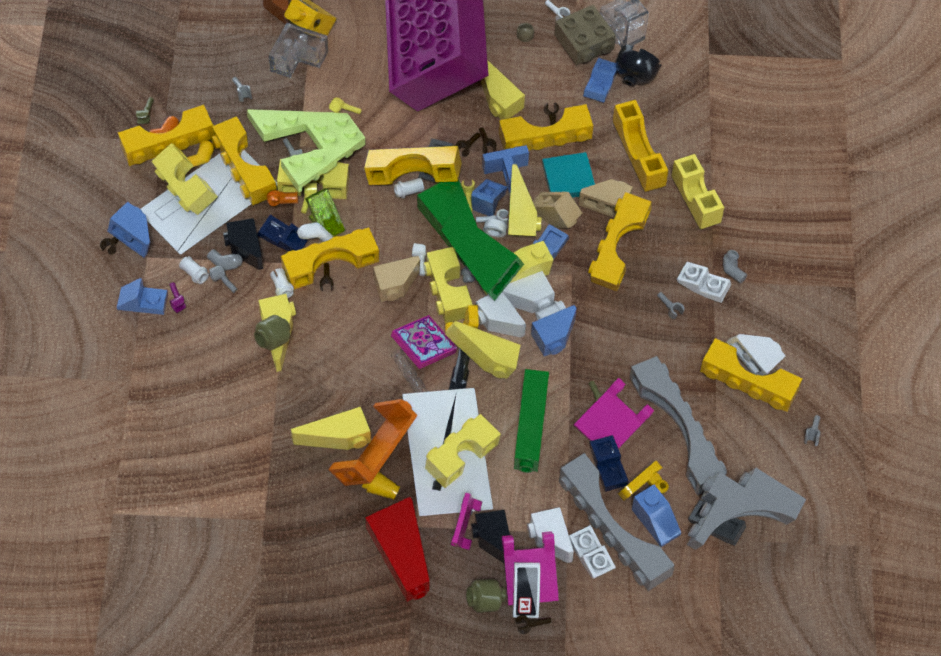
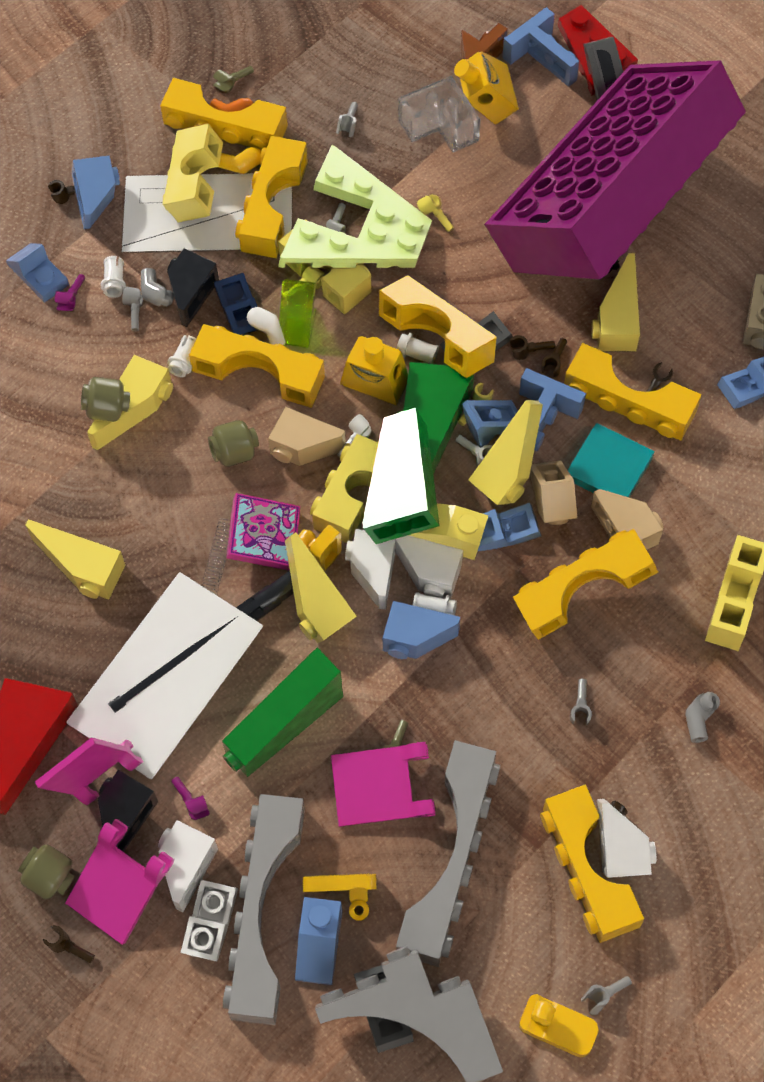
camera: 45 degrees right, 5 degrees up
orange arm [266,190,298,206] -> none
dark brown hand [319,263,334,292] -> none
orange panel [329,399,418,486] -> none
yellow cone [362,472,400,500] -> none
light yellow arch [425,414,501,488] -> none
white tile [483,219,508,237] -> none
slope [512,562,540,618] -> none
dark tan hinge [517,22,534,42] -> none
dark blue slope [589,435,629,492] -> none
yellow arch [613,100,668,192] -> none
white slope [677,262,731,303] -> none
none -> magenta hand [171,777,210,820]
none -> olive head [208,420,259,467]
none -> yellow torso [340,336,408,405]
none -> yellow piece [519,994,599,1057]

